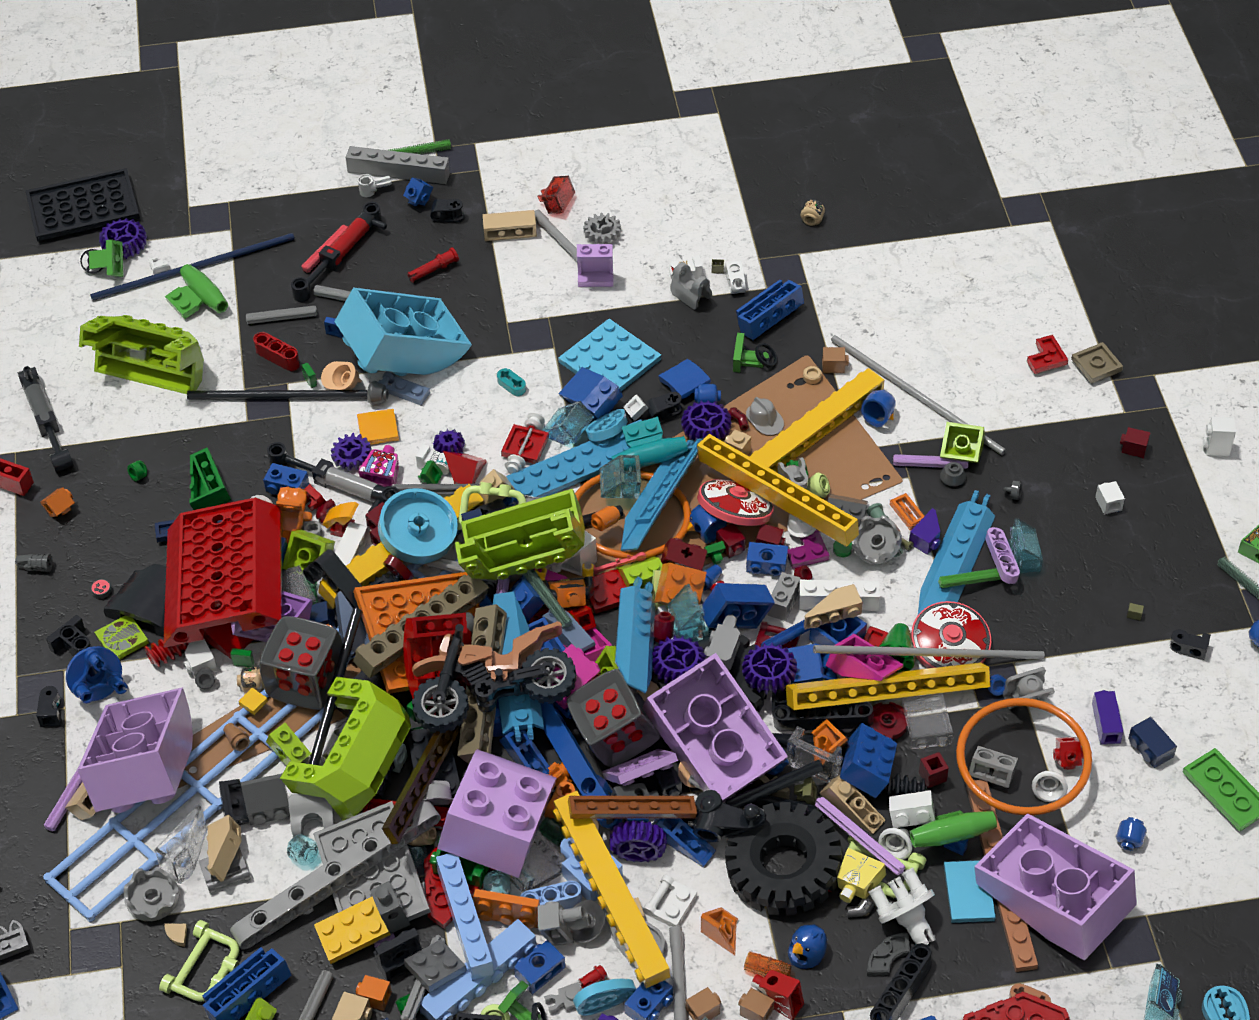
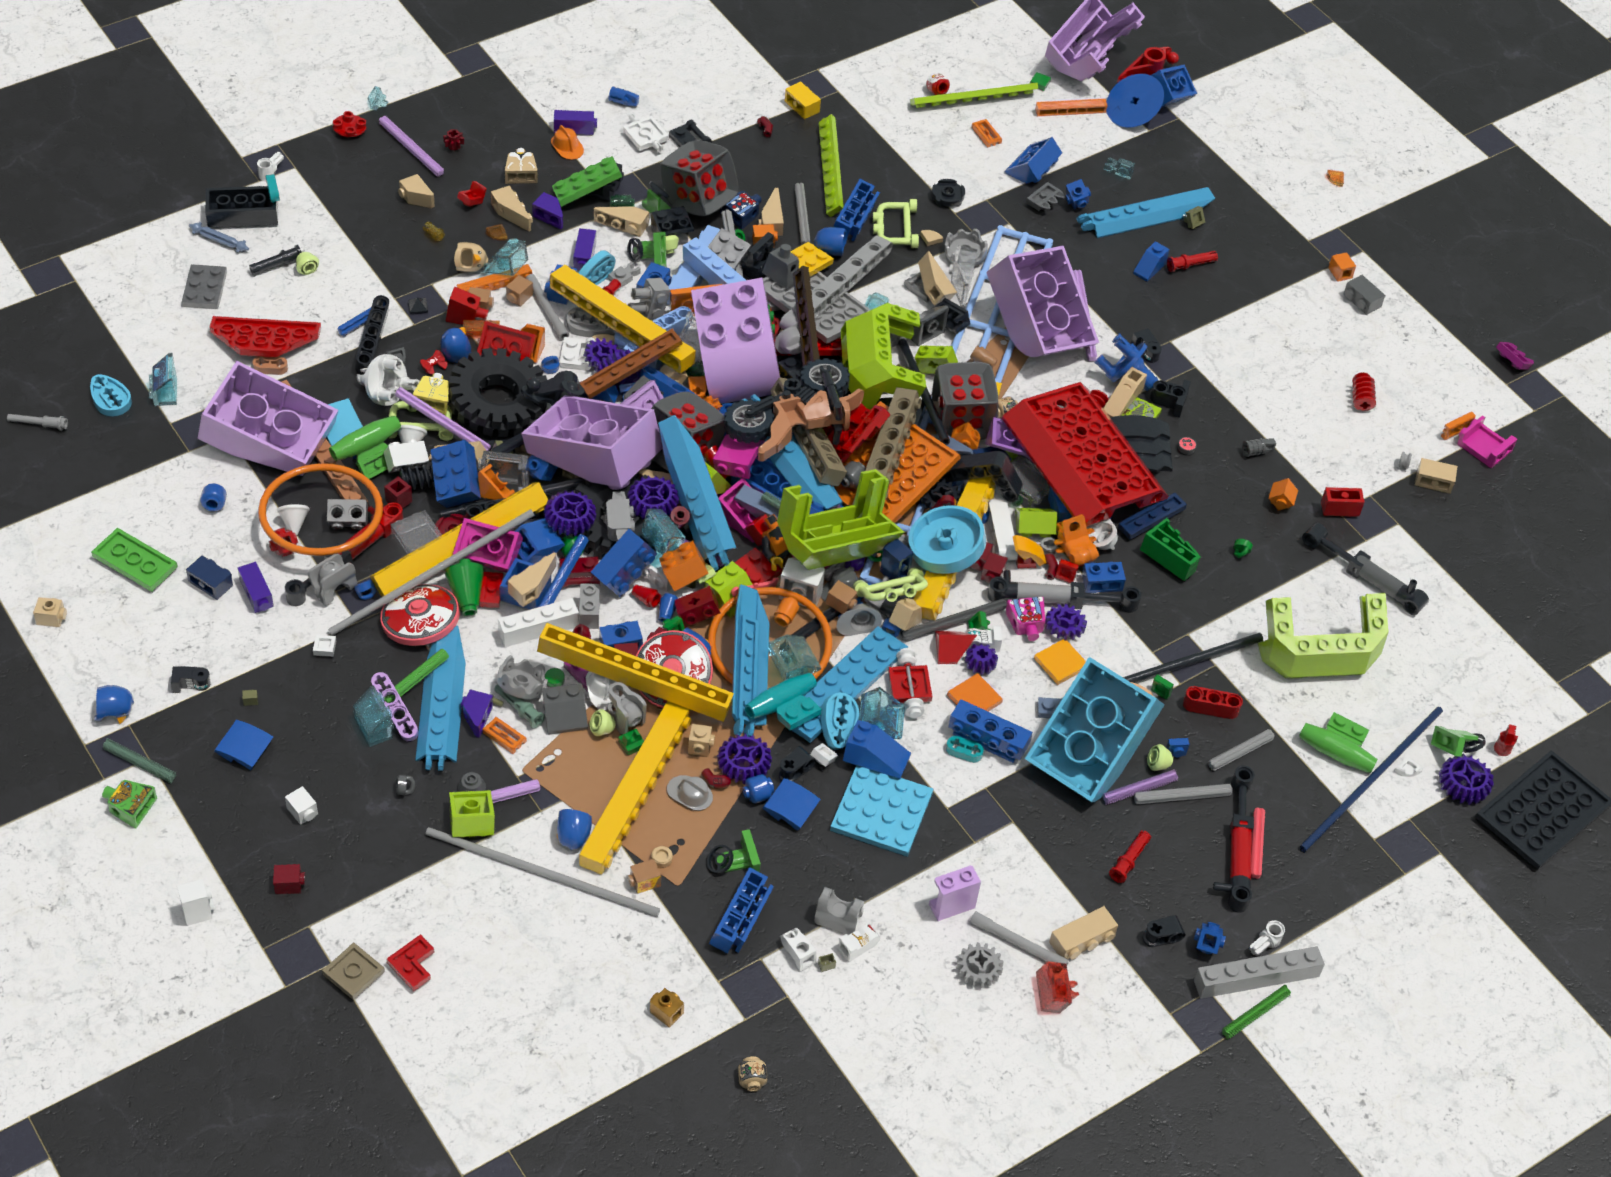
camera: 150 degrees right, 0 degrees up
none -> blue slope [214,720,273,770]
none -> piece [285,502,404,606]
none -> white plate [313,635,336,657]
none -> red piece [420,350,448,375]
none -> red plate [477,321,537,361]
none -> blue tile [541,356,559,374]
none -> dark purple gear [583,338,621,371]
none -> pearl gold brick [650,988,684,1028]
none -> blue piece [814,227,848,256]
none -> black plate [931,179,965,207]
none -> orange tile [947,673,1003,711]
none -> blue brick [948,699,1033,763]
none -> tan slope [1103,367,1147,417]
none -> red hinge [1494,724,1518,756]

